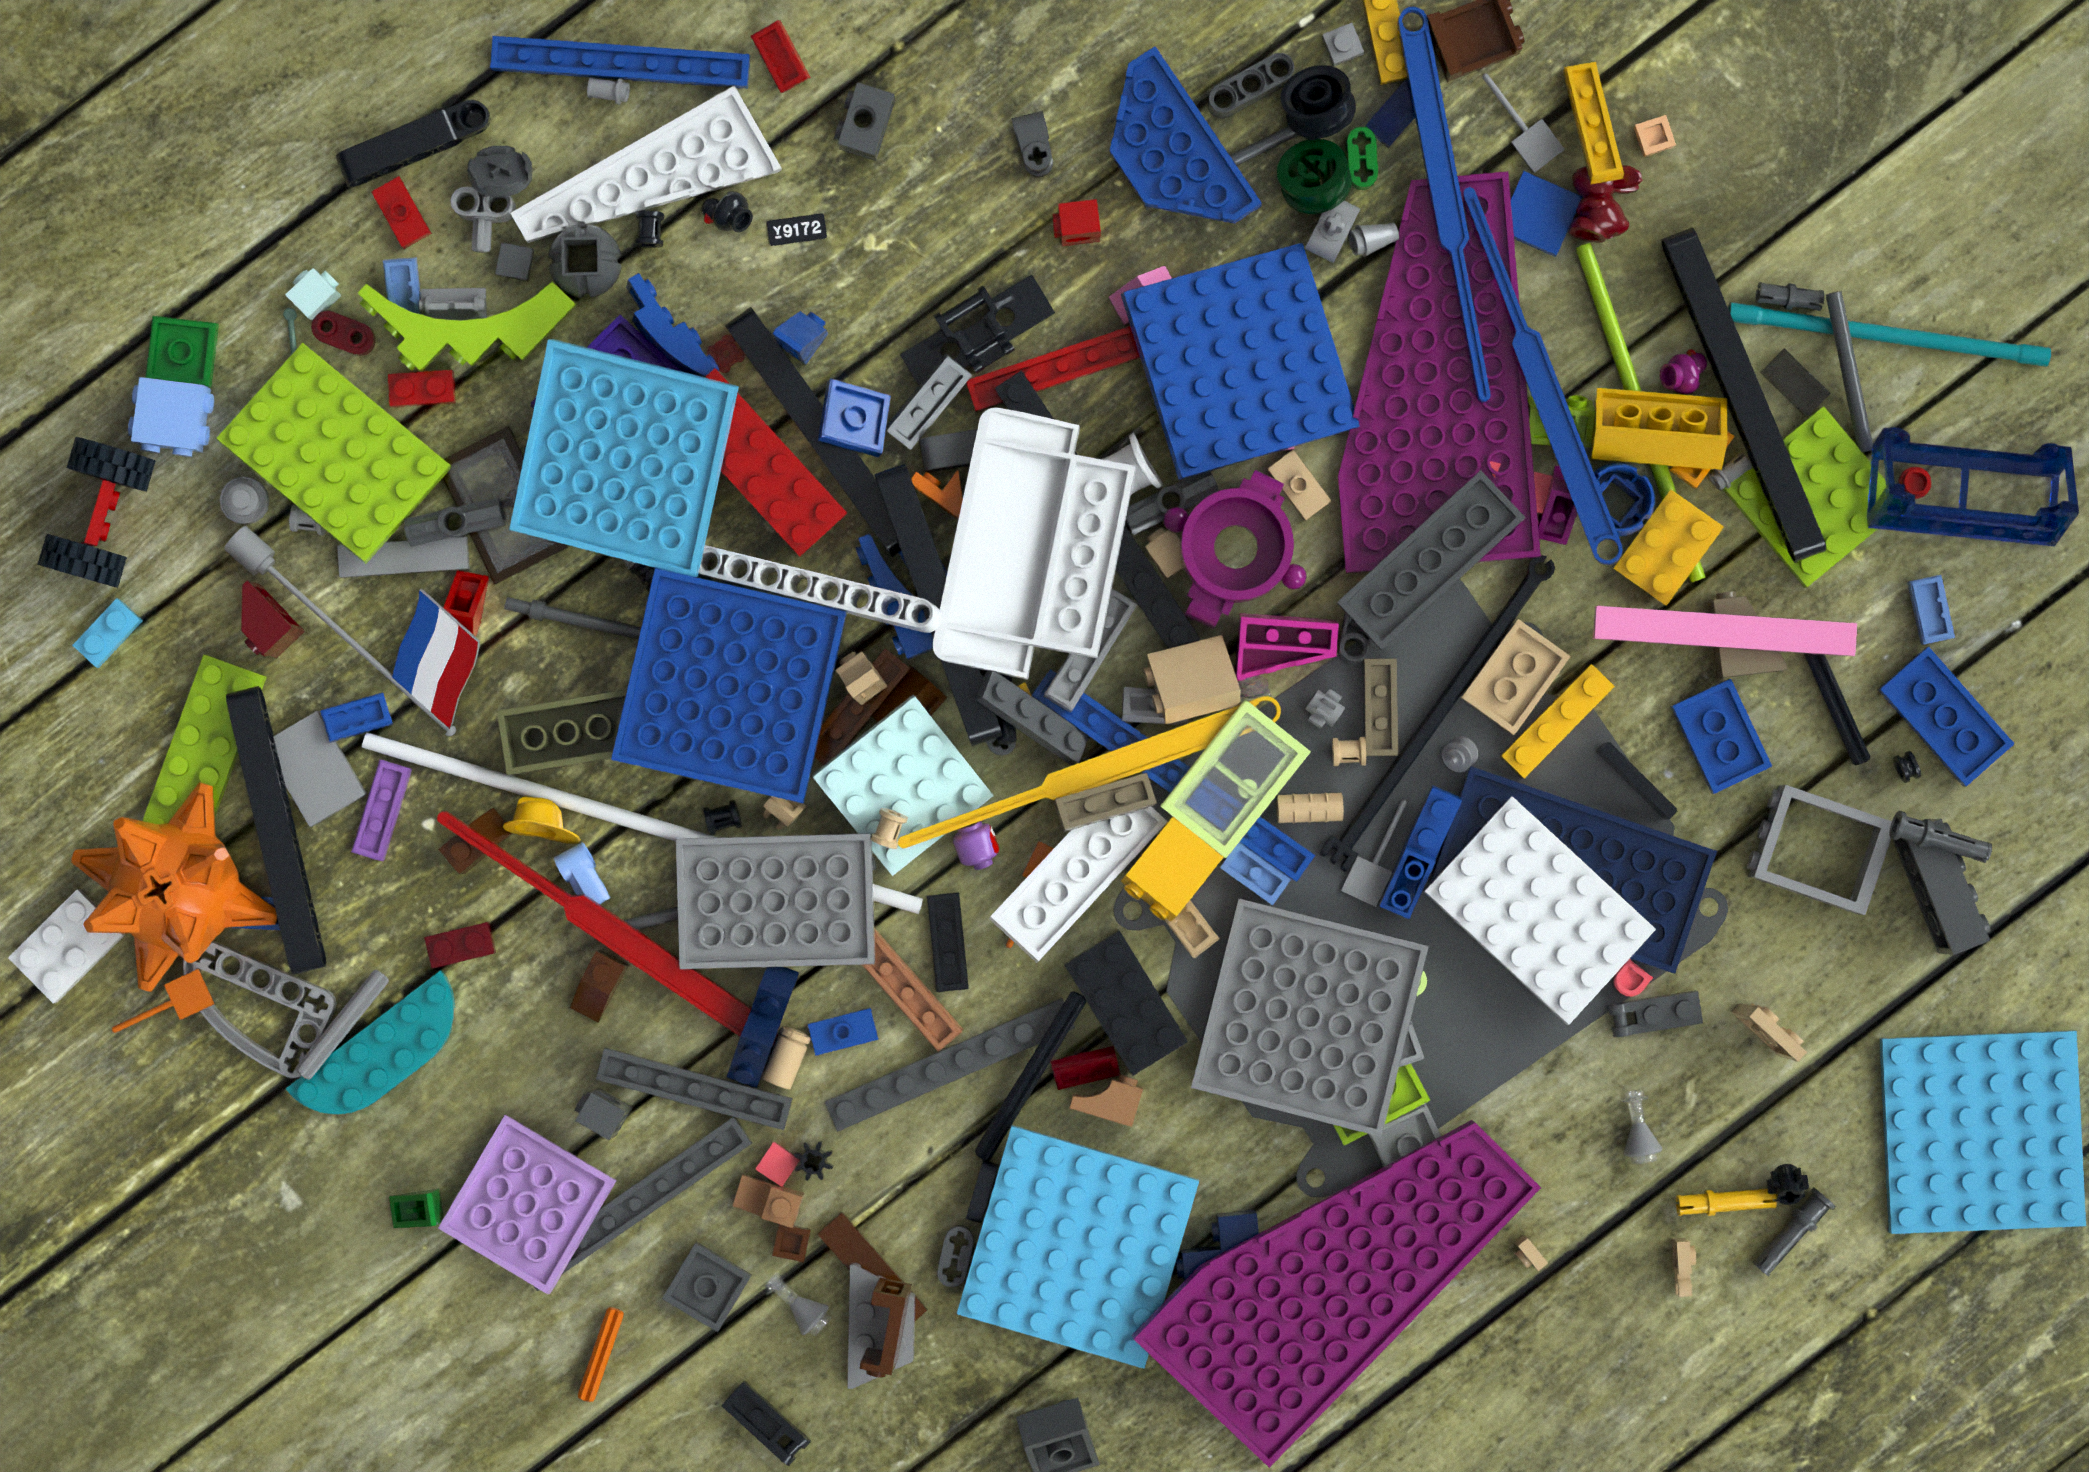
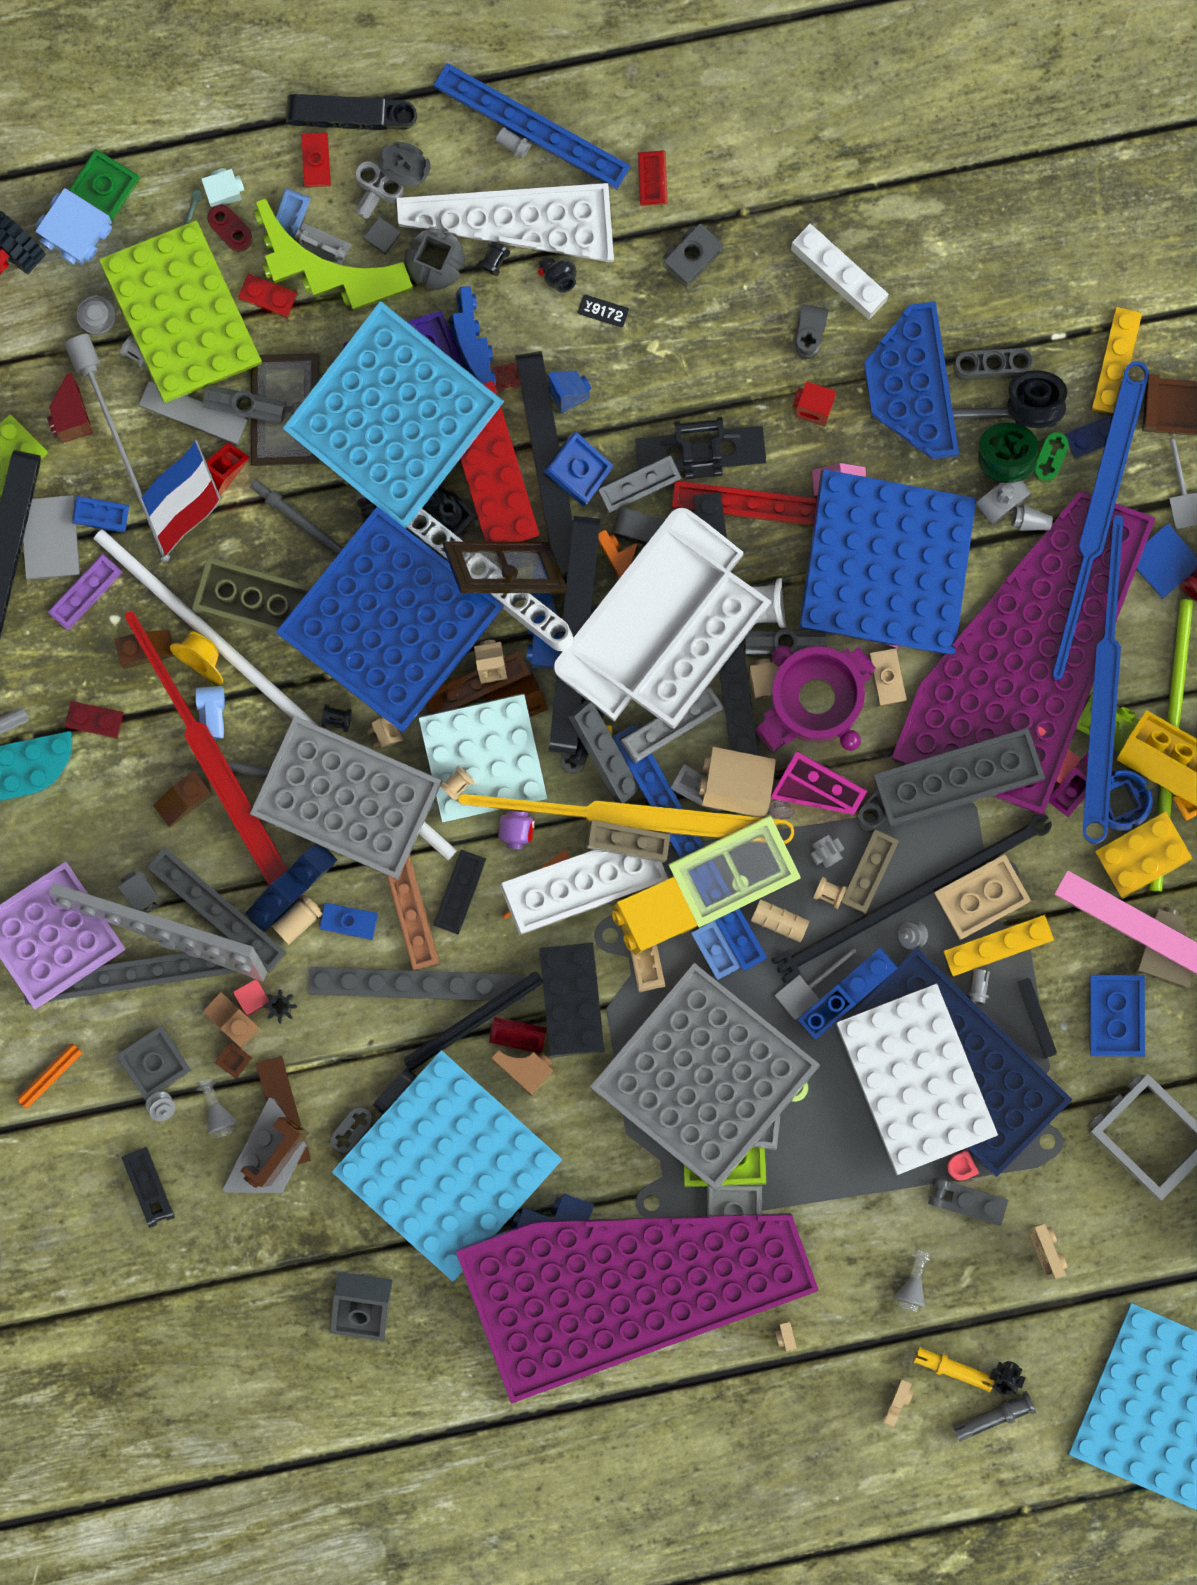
camera: 20 degrees right, 5 degrees down
light grey plate [1322,23,1364,67] -> none
none -> light grey wing [49,883,267,982]
none -> light grey wheel [145,1091,175,1121]
none -> black connector [422,485,476,537]
none -> dark brown door [442,541,568,593]
none -> white brick [791,224,889,320]
none -> light grey pin [967,969,990,1004]

